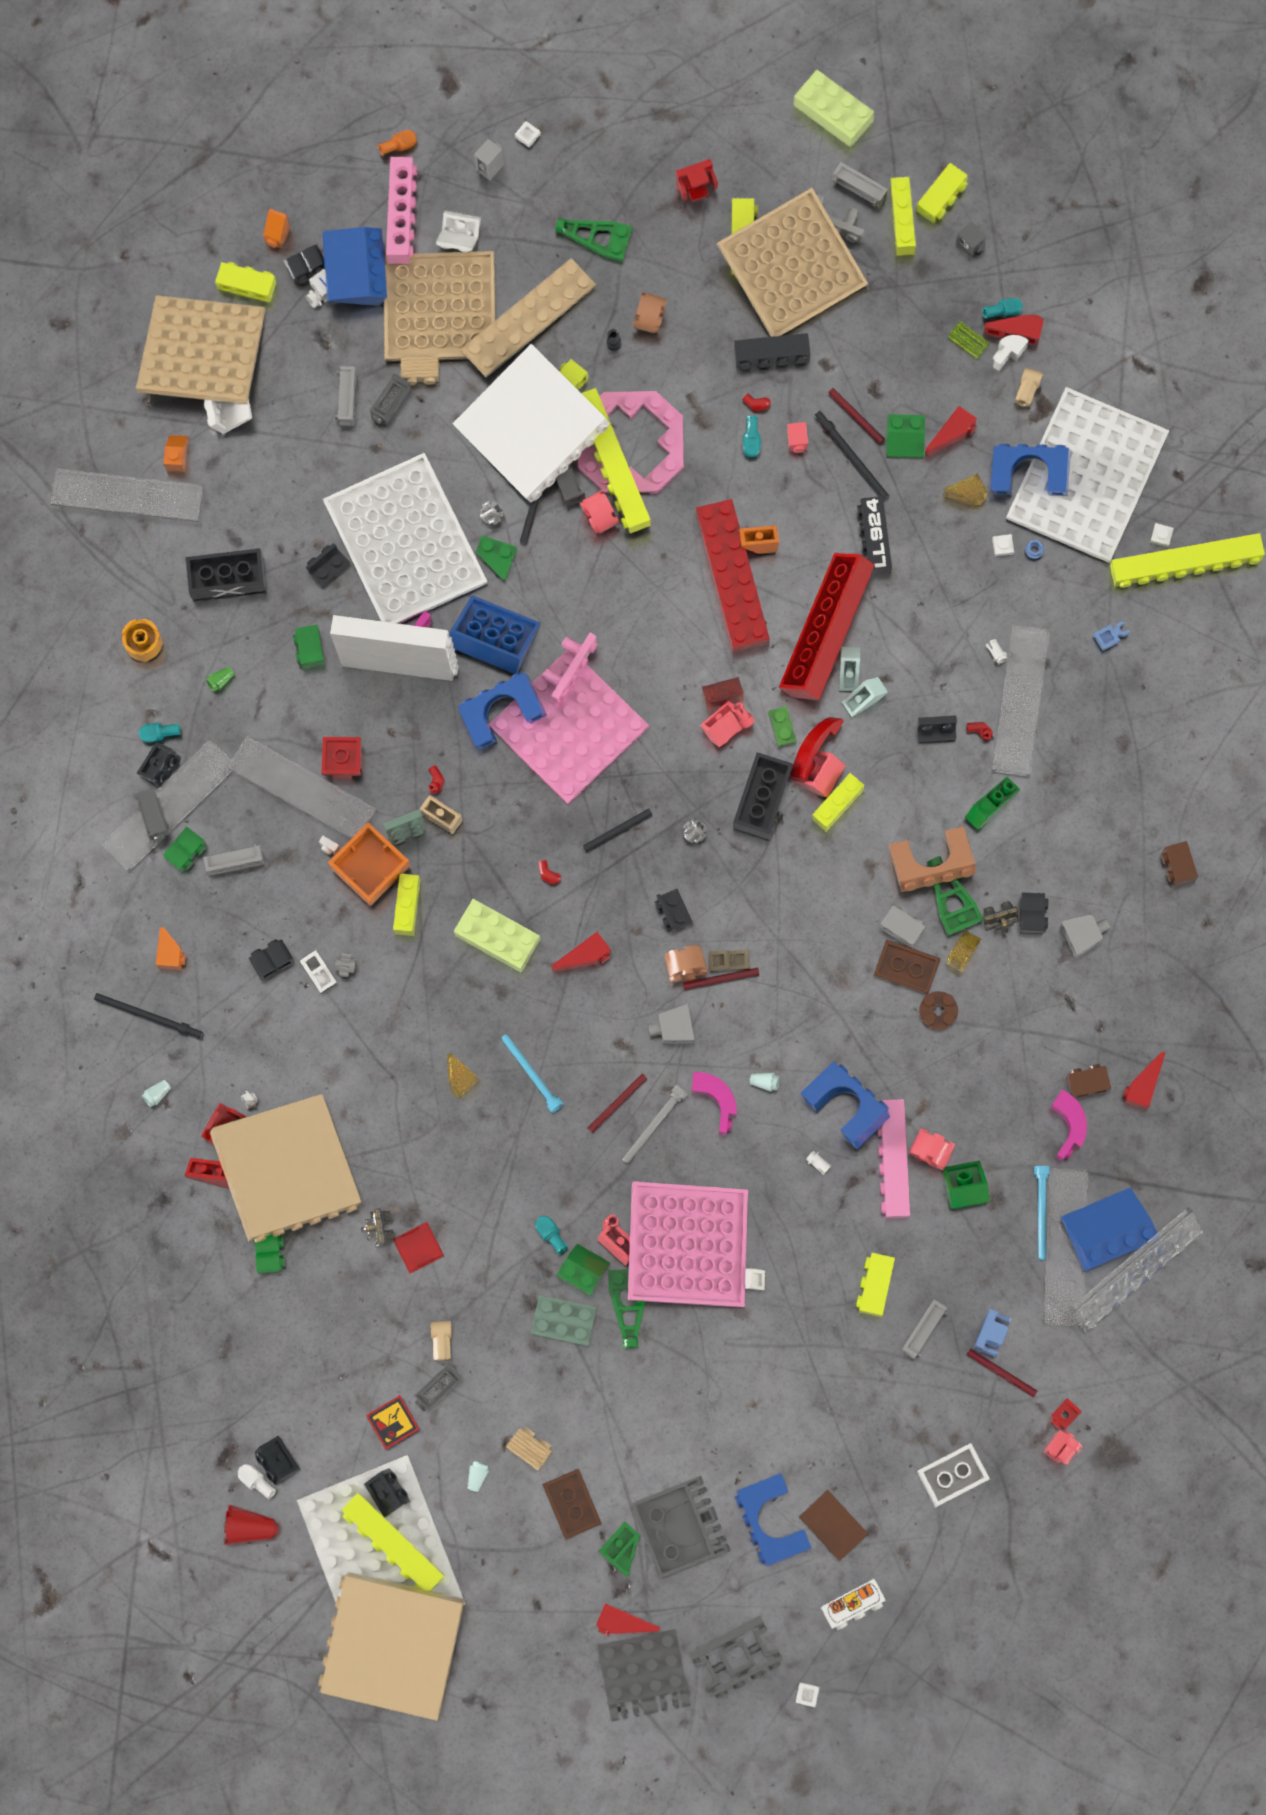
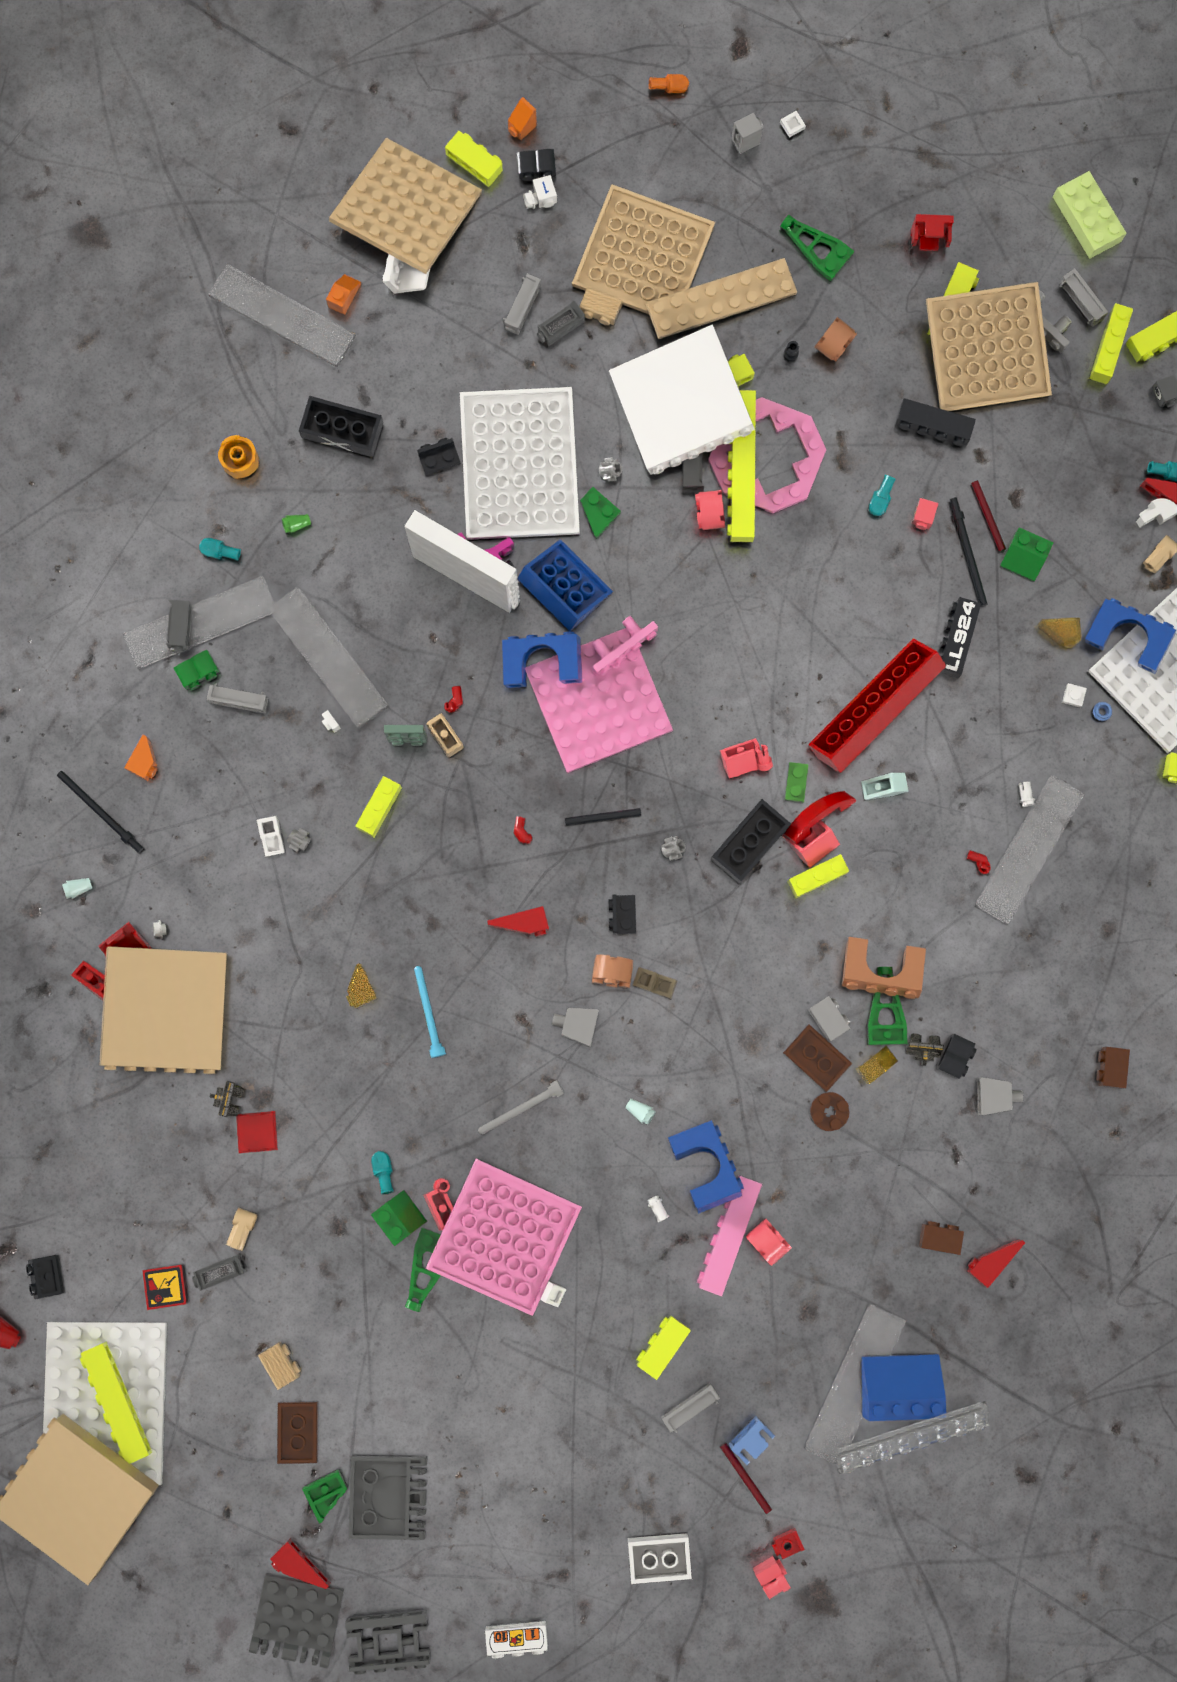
camera: 15 degrees right, 5 degrees up
black bracket [136,742,181,788] -> none
white arm [238,1464,276,1499] -> none
black brick [249,939,294,980] -> none
green brick [254,1234,285,1274] -> none
green brick [293,625,325,669] -> none
red panel [321,737,362,780] -> none
blue slope [322,227,387,306] -> none
orange container [328,822,411,906] -> none
black bracket [364,1468,410,1518] -> none
bright pink brick [386,157,417,264] -> none
white bracket [436,211,481,252] -> none
yellowish green brick [454,899,540,973] -> none
light aqua cone [467,1461,489,1492] -> none
black bar [520,497,540,544] -> none
sand green plate [531,1295,597,1347] -> none
dark red bar [587,1074,647,1133] -> none
dark red bar [683,967,760,990] -> none
dark pink arch [692,1072,737,1136] -> none
red brick [696,499,770,654] -> none
clear red brick [702,677,744,710] -> none
blue arch [735,1473,811,1566] -> none
orange slope [739,525,779,554] -> none
red arm [742,393,771,411] -> none
reddish brown tile [799,1490,868,1562] -> none
light aqua slope [839,647,860,691] -> none
black bracket [917,715,957,742] -> none
red slope [925,406,977,456] -> none
green slope [942,1160,990,1209] -> none
clear neon green tile [948,321,990,358] -> none
green slope [965,777,1020,830] -> none
medium azure piece [1034,1166,1050,1261] -> none
dark pink arch [1050,1089,1087,1161] -> none
medium blue plate [1093,621,1130,651] -> none

